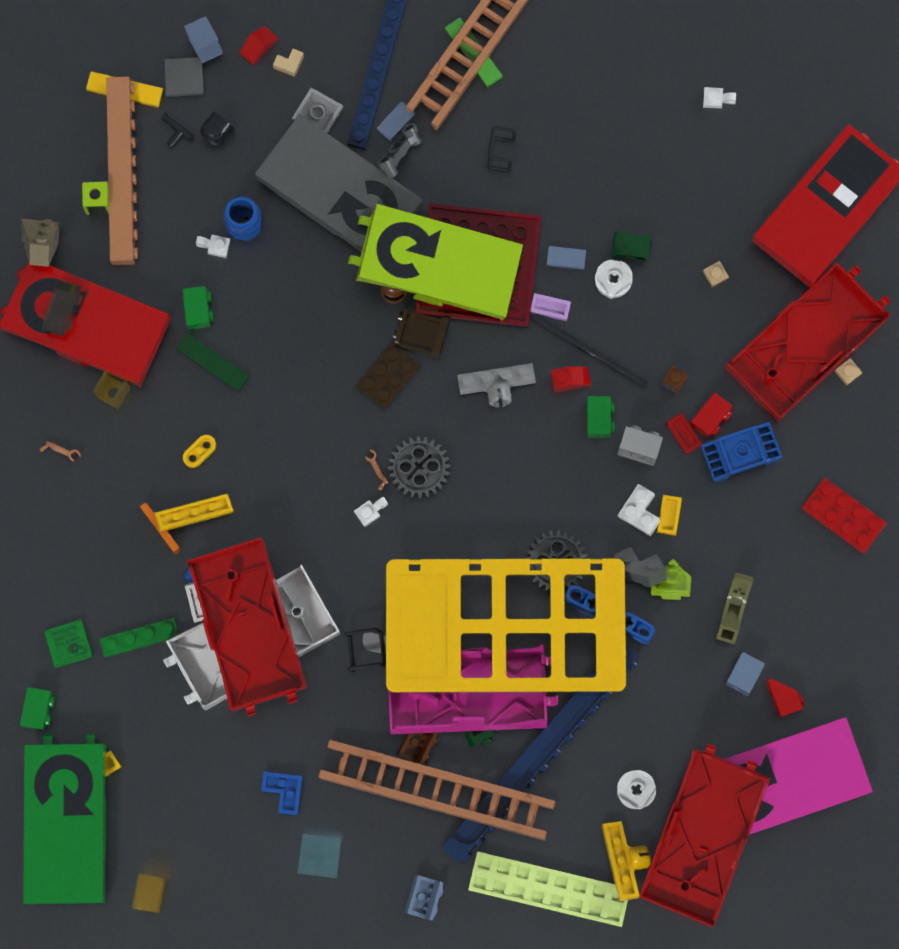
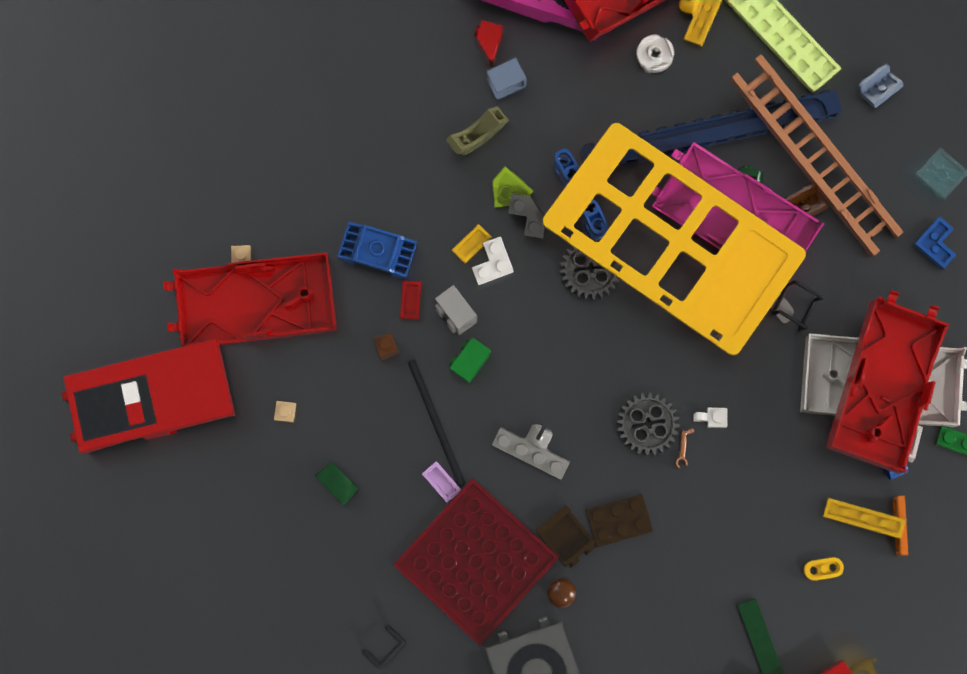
camera: 145 degrees left, 0 degrees up
nougat piece [39,441,81,462] -> none
lime piece [348,204,523,321] -> none
sand blue tile [547,246,586,270] -> none
red slope [550,366,591,393] -> none
white plate [595,260,633,299] -> none
red brick [690,392,733,439] -> none
white plate [703,87,736,108] -> none
red plate [801,477,886,554] -> none

